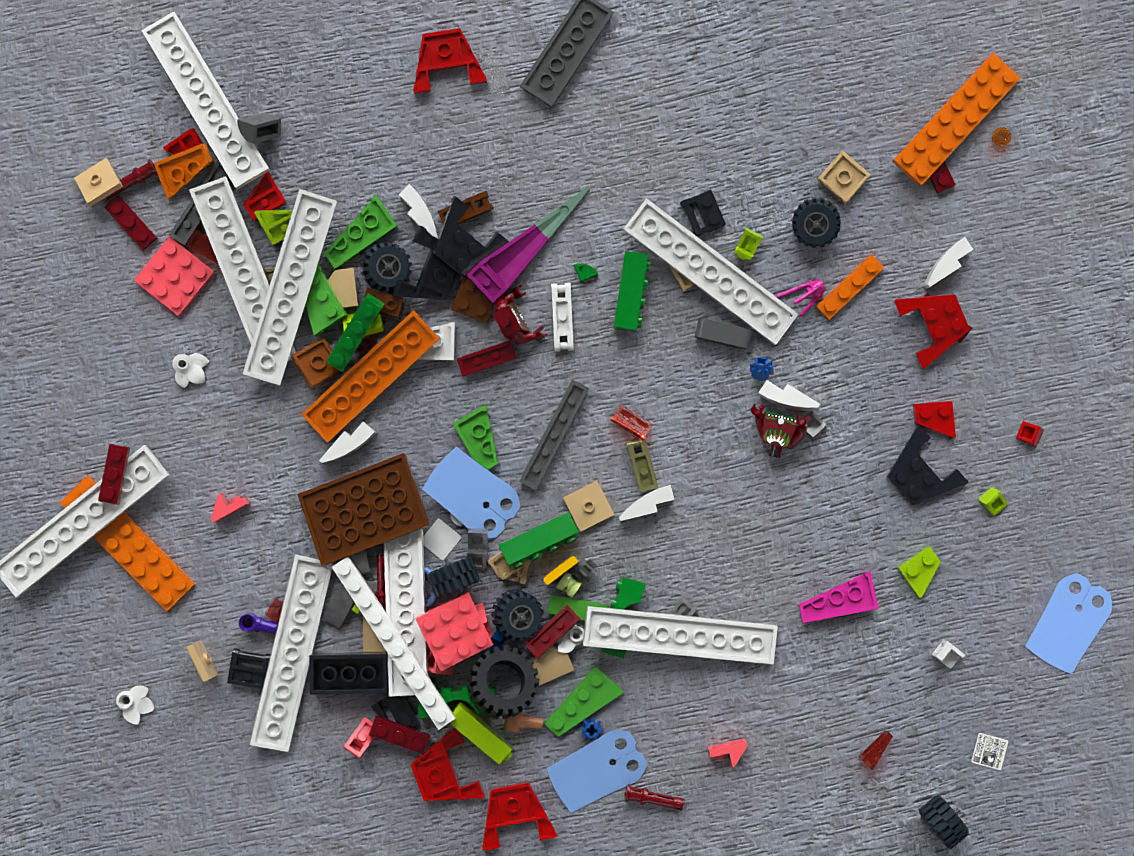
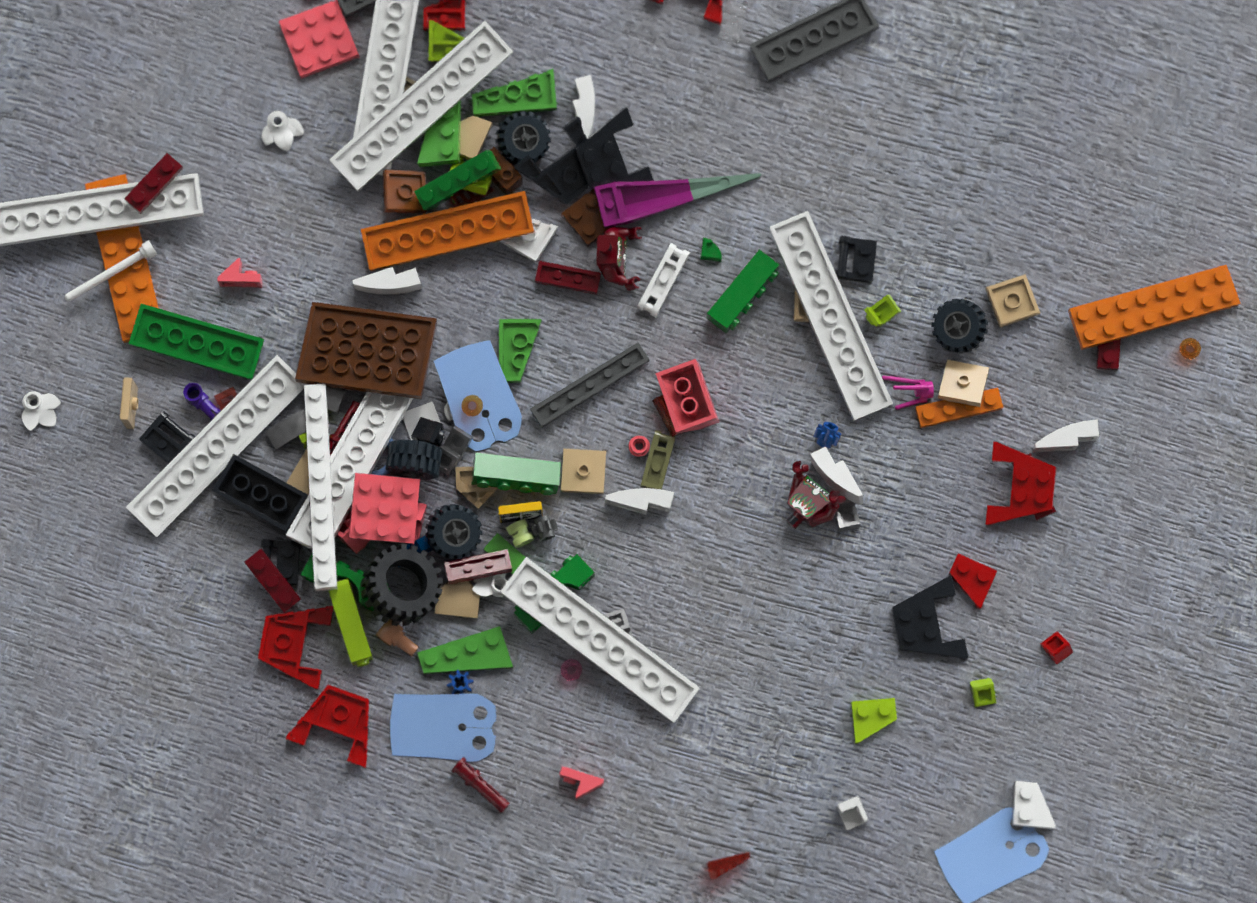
camera: 30 degrees right, 10 degrees down
clear red plate [186,230,219,265] -> none
coral slope [343,717,374,758] -> none
reddish brown plate [437,191,494,225] -> none
dark grey beam [694,318,752,350] -> none
dark pink wing [798,571,879,624] -> none
none -> white piece [64,240,157,302]
none -> green plate [128,304,264,380]
none -> black slope [411,417,446,447]
none -> clear orange plate [461,395,483,416]
none -> clear pink plate [561,659,582,681]
none -> coral plate [629,436,650,457]
none -> coral slope [655,359,719,433]
none -> tan plate [938,360,989,407]
none -> white wing [1012,781,1056,830]

